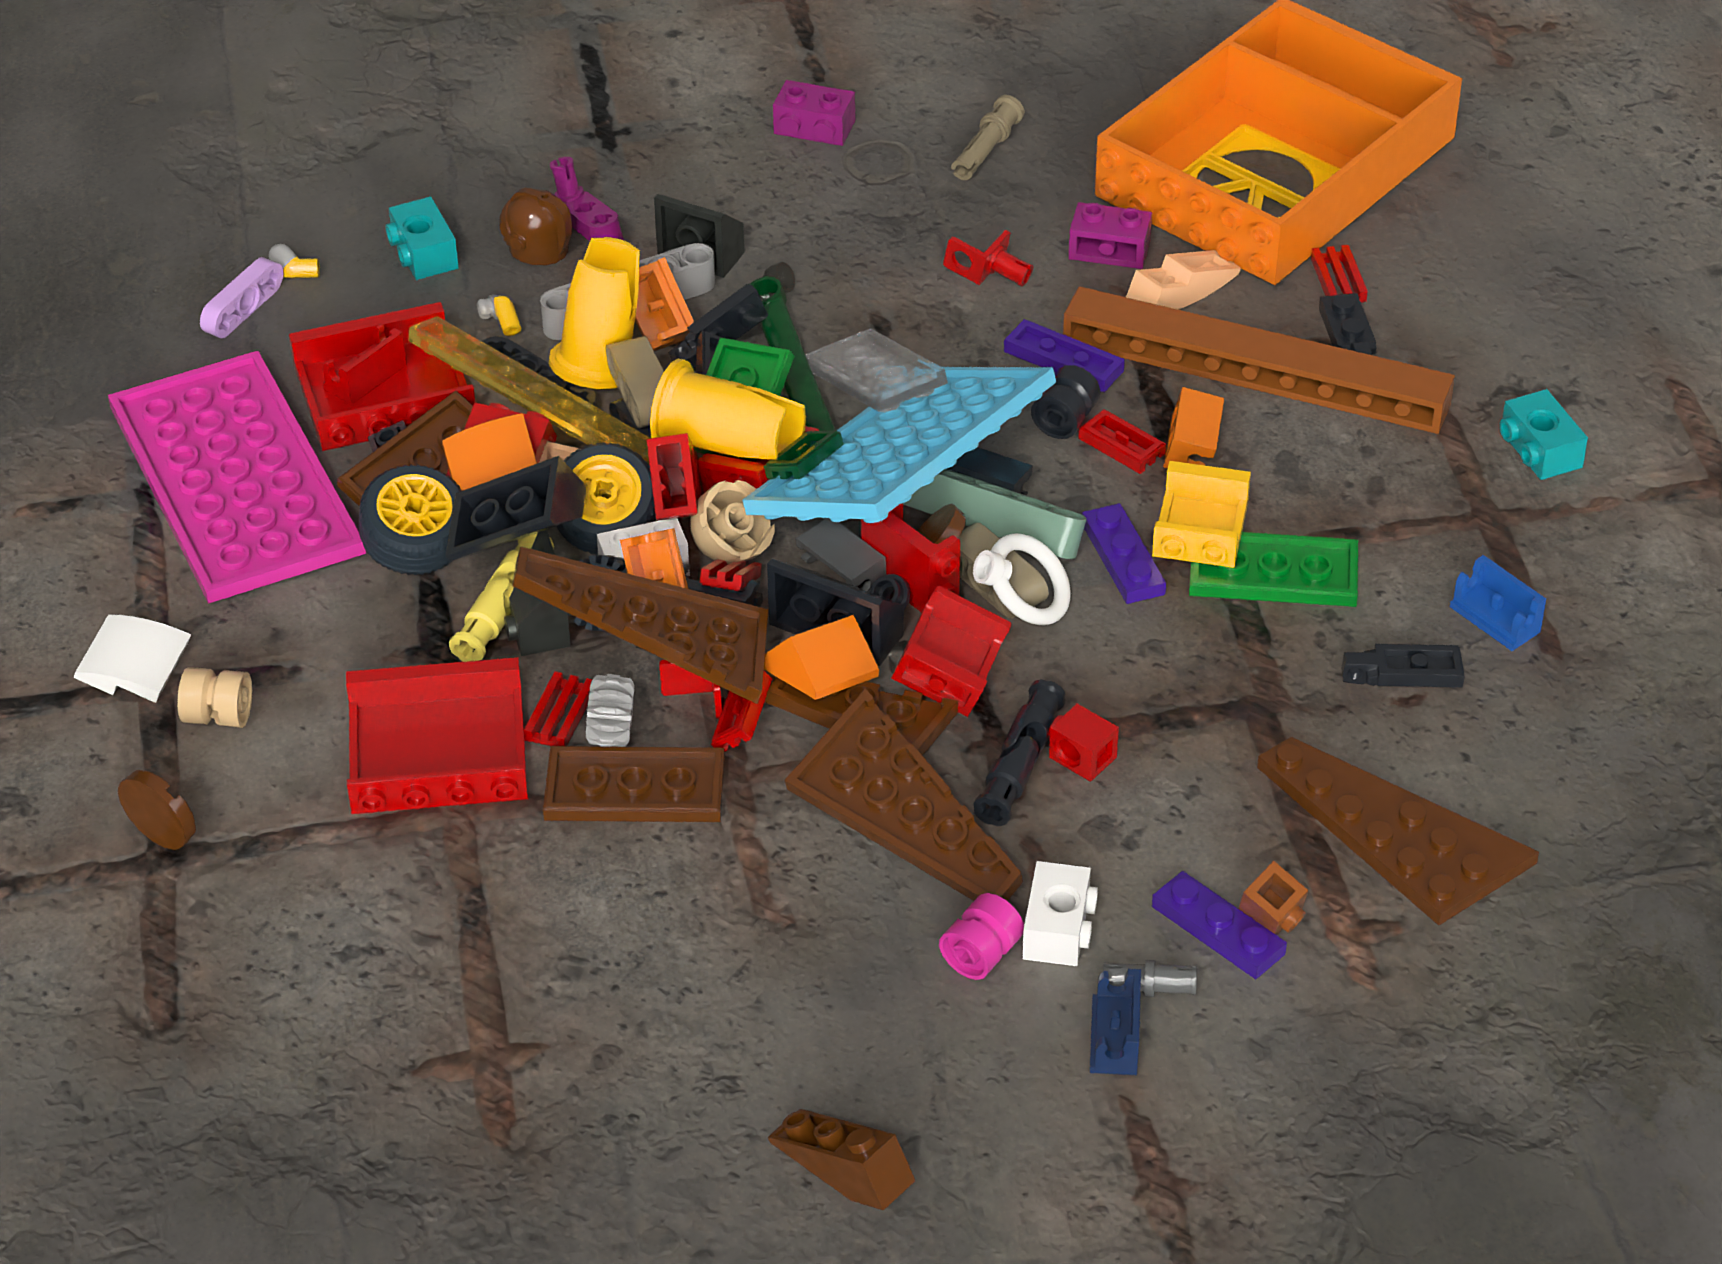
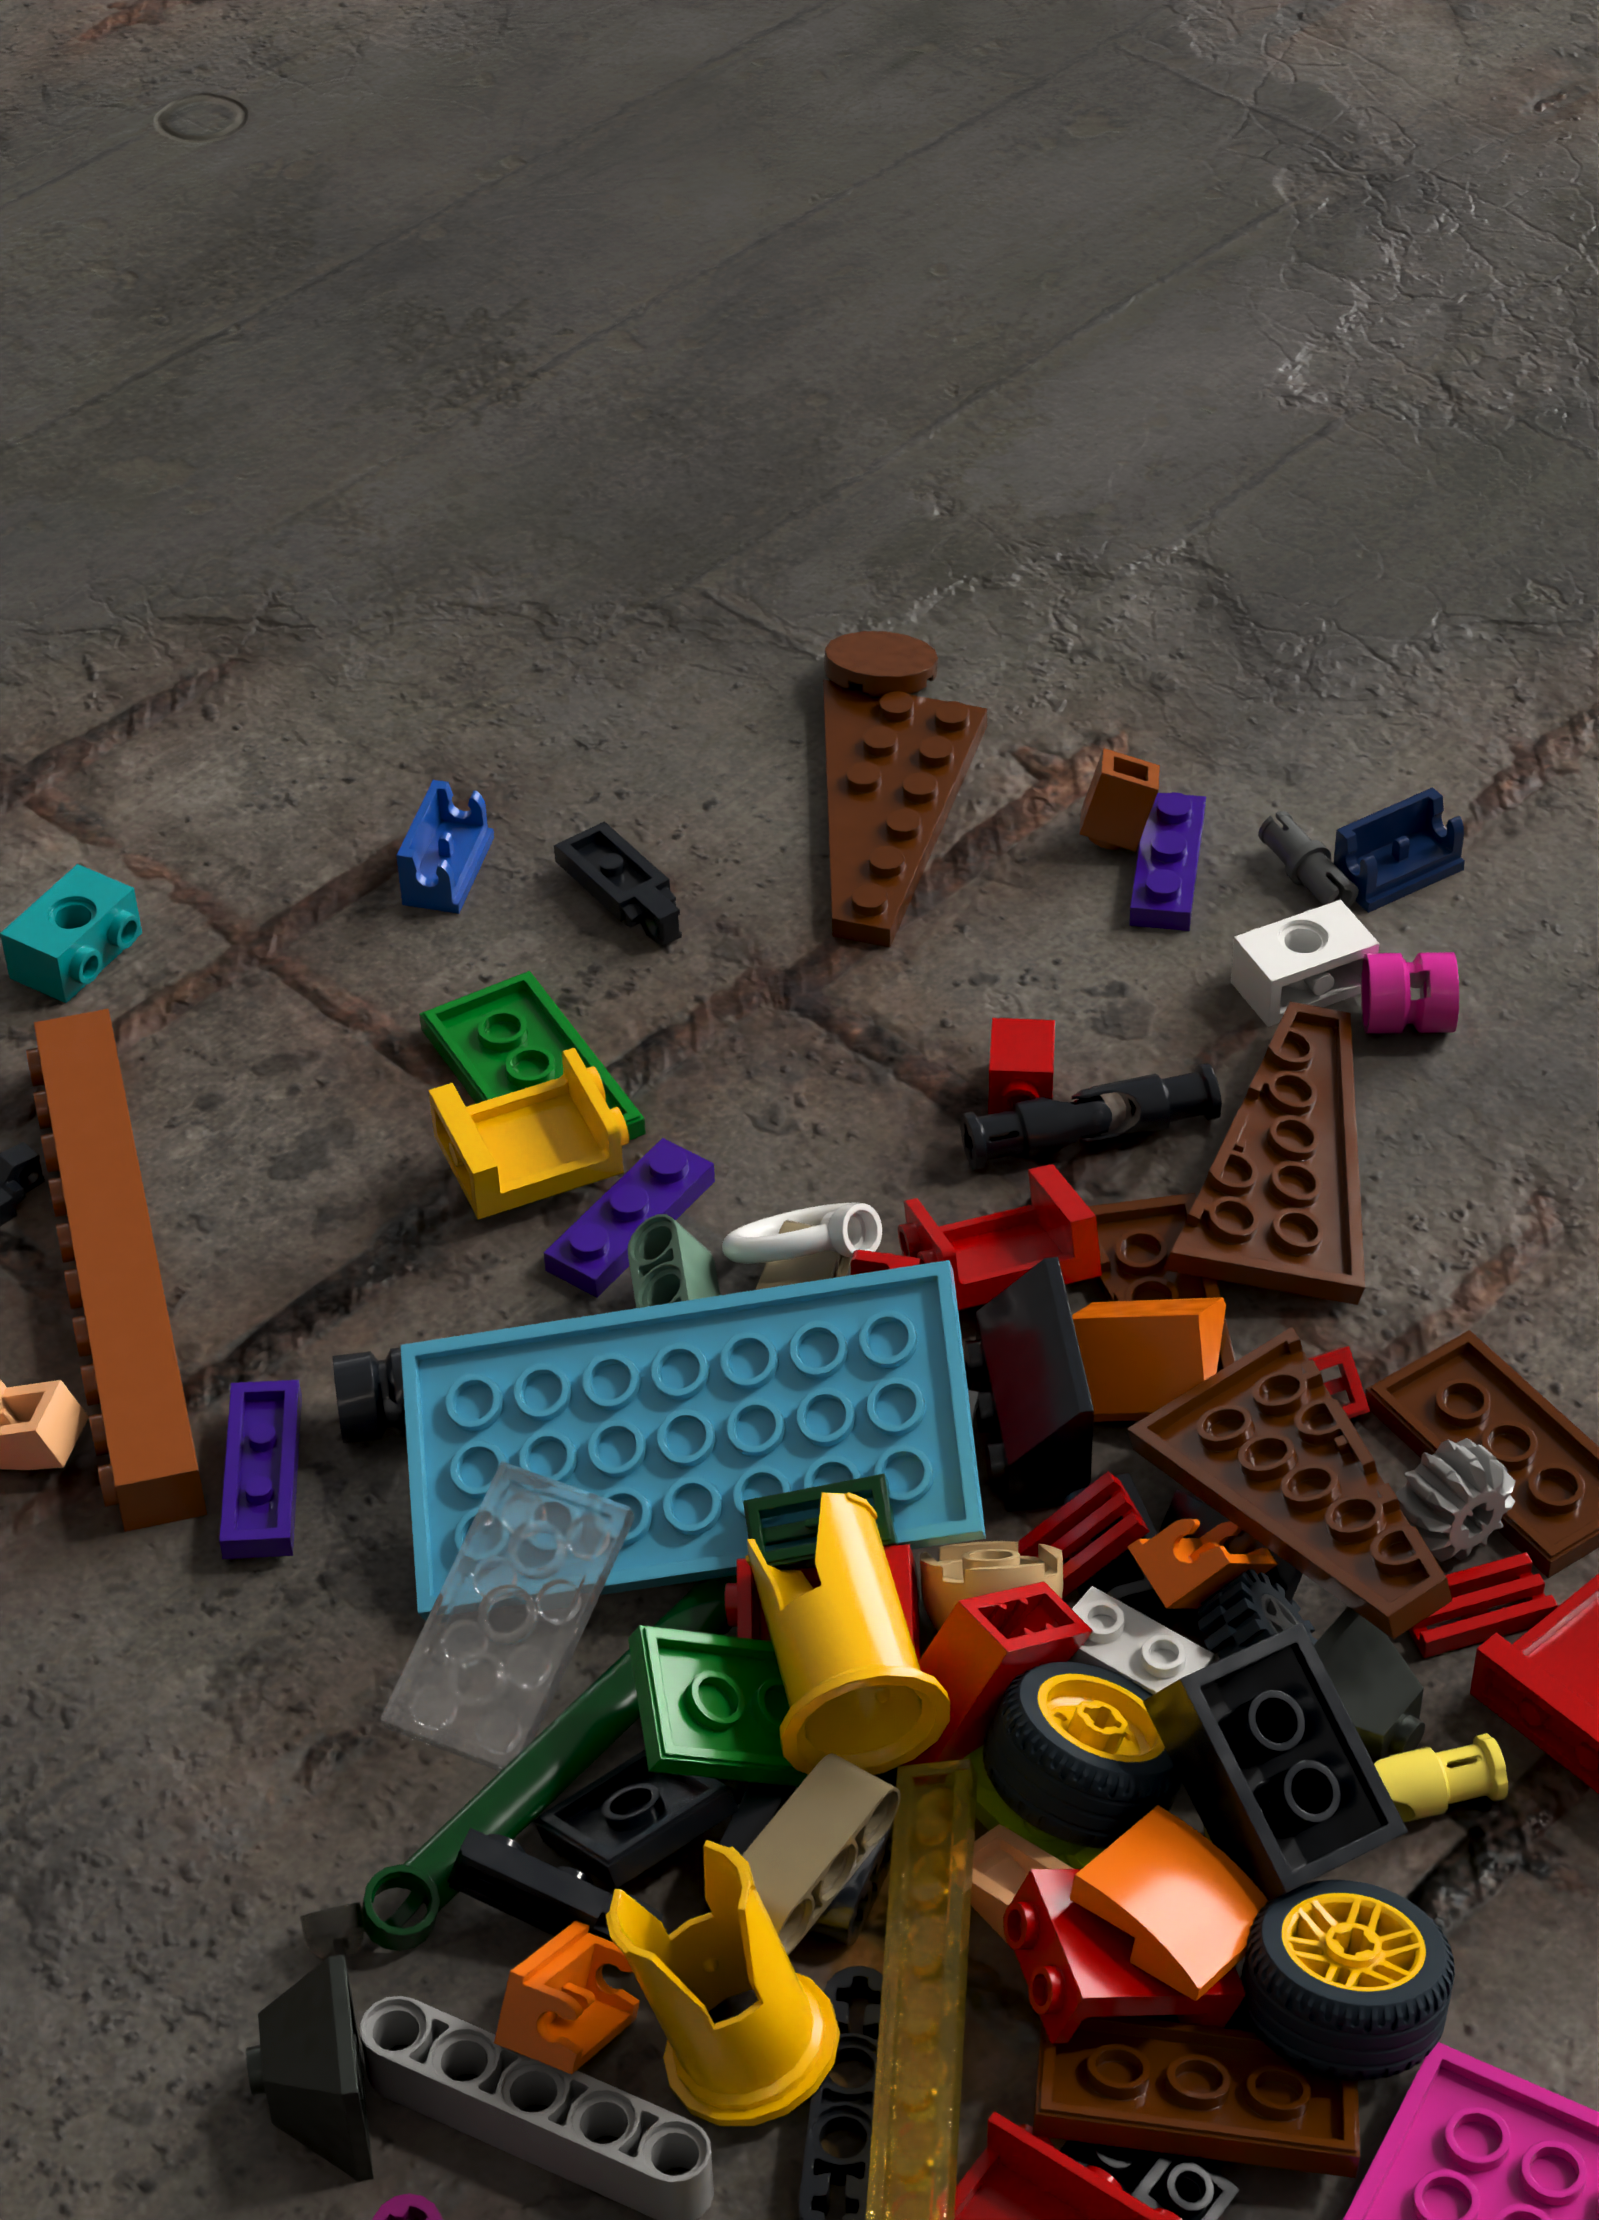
camera: 125 degrees left, 0 degrees up
red bracket [943,230,1034,287] -> none
red tile [1078,409,1166,474] -> none
orange hinge [1163,387,1224,468] -> none
none -> reddish brown tile [824,631,938,696]

